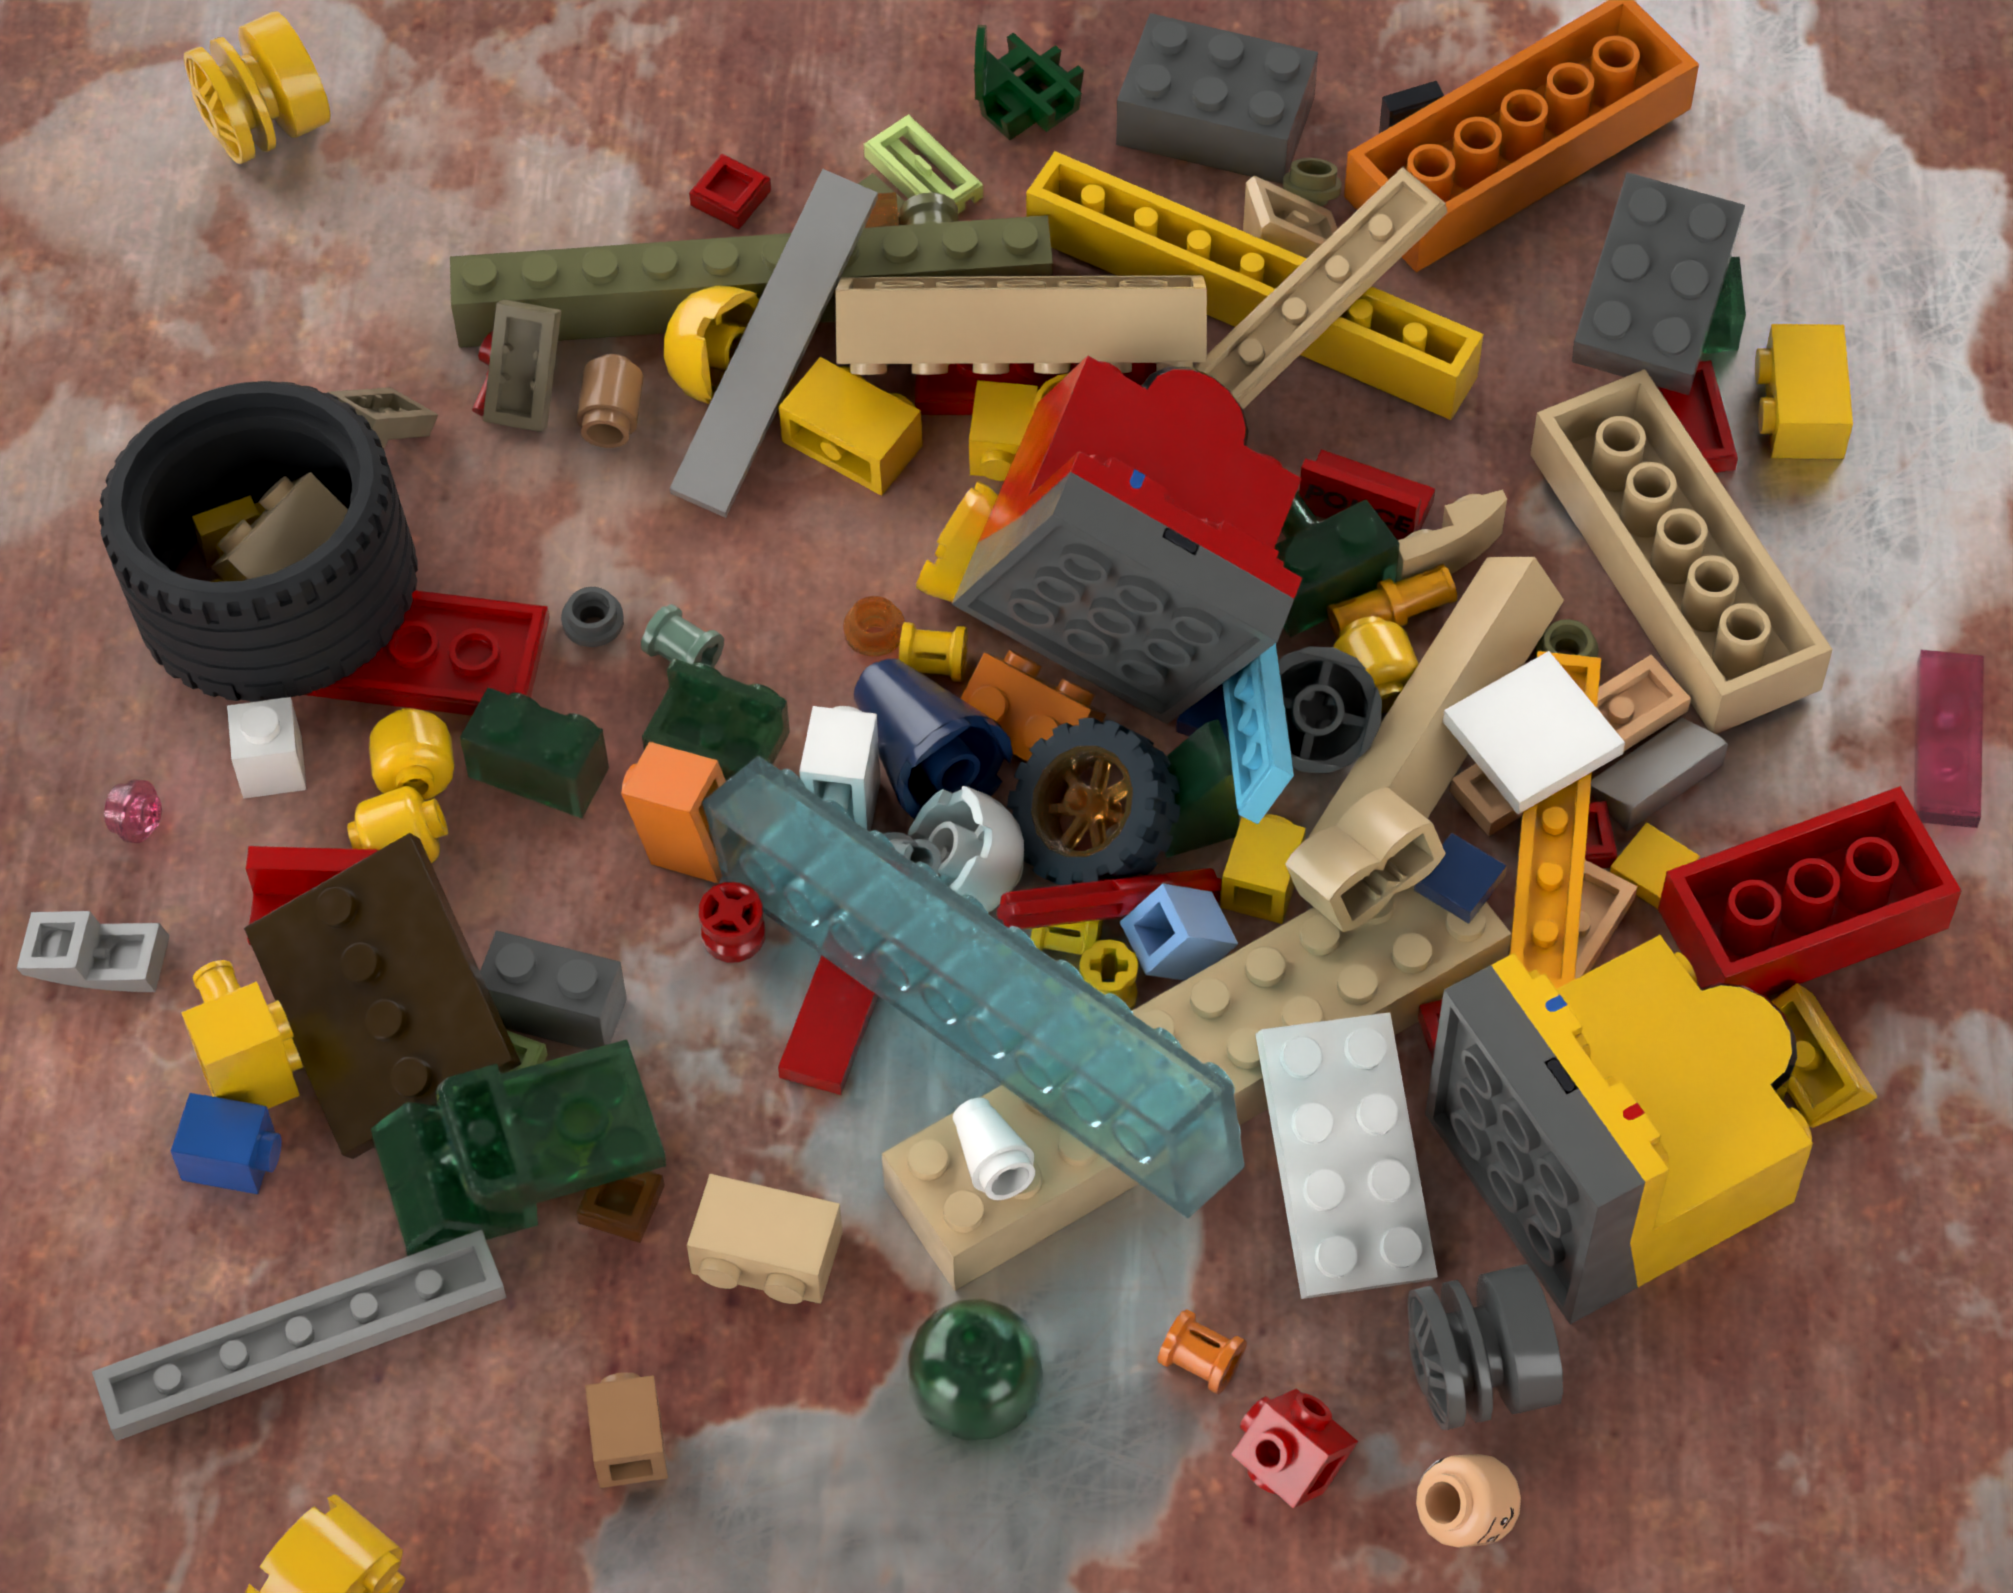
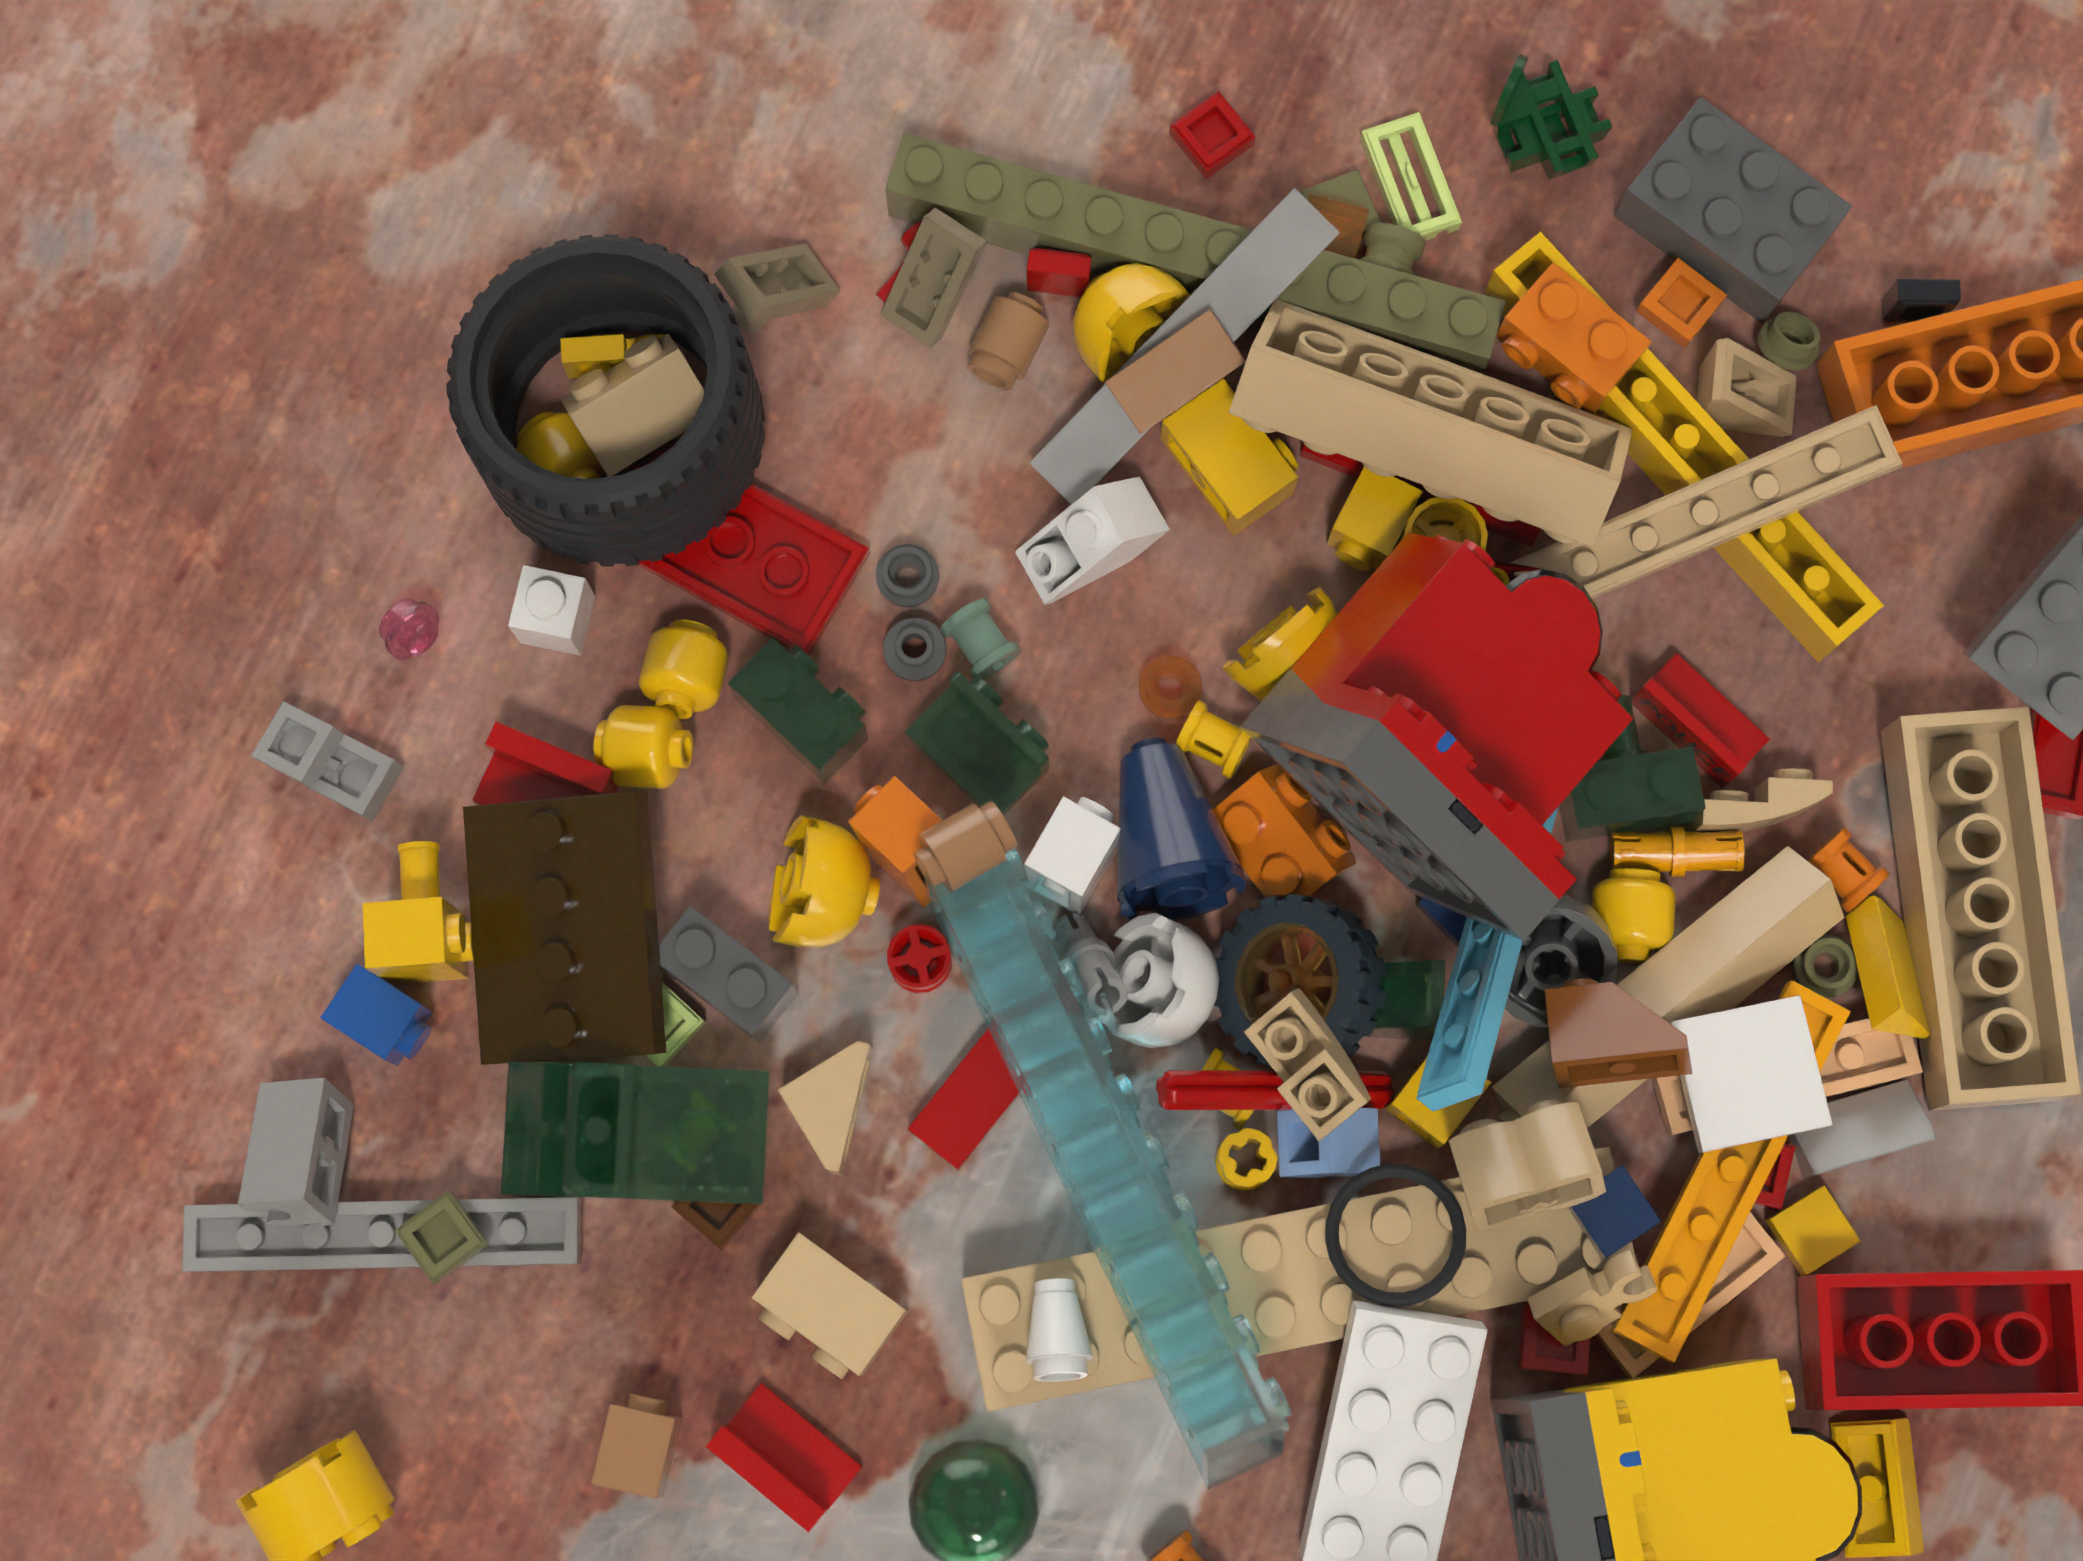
camera: 20 degrees right, 20 degrees up
none -> light grey hinge [238,1078,354,1226]
none -> olive tile [394,1190,490,1284]
none -> red panel [705,1383,863,1533]
none -> yellow cylinder [768,815,880,948]
none -> tan slope [778,1041,873,1176]
none -> dark grey plate [883,618,946,682]
none -> medium nougat brick [913,801,1017,893]
none -> white slope [1015,476,1170,605]
none -> red tile [1027,248,1091,297]
none -> medium nougat tile [1105,309,1246,435]
none -> tan slope [1244,988,1371,1141]
none -> black tyre [1325,1164,1466,1307]
none -> orange bracket [1496,262,1652,415]
none -> tan plate [1527,1250,1658,1347]
none -> slope [1545,979,1693,1088]
none -> orange plate [1636,258,1727,349]
none -> orange bush [1807,827,1890,913]
none -> yellow slope [1846,896,1930,1039]

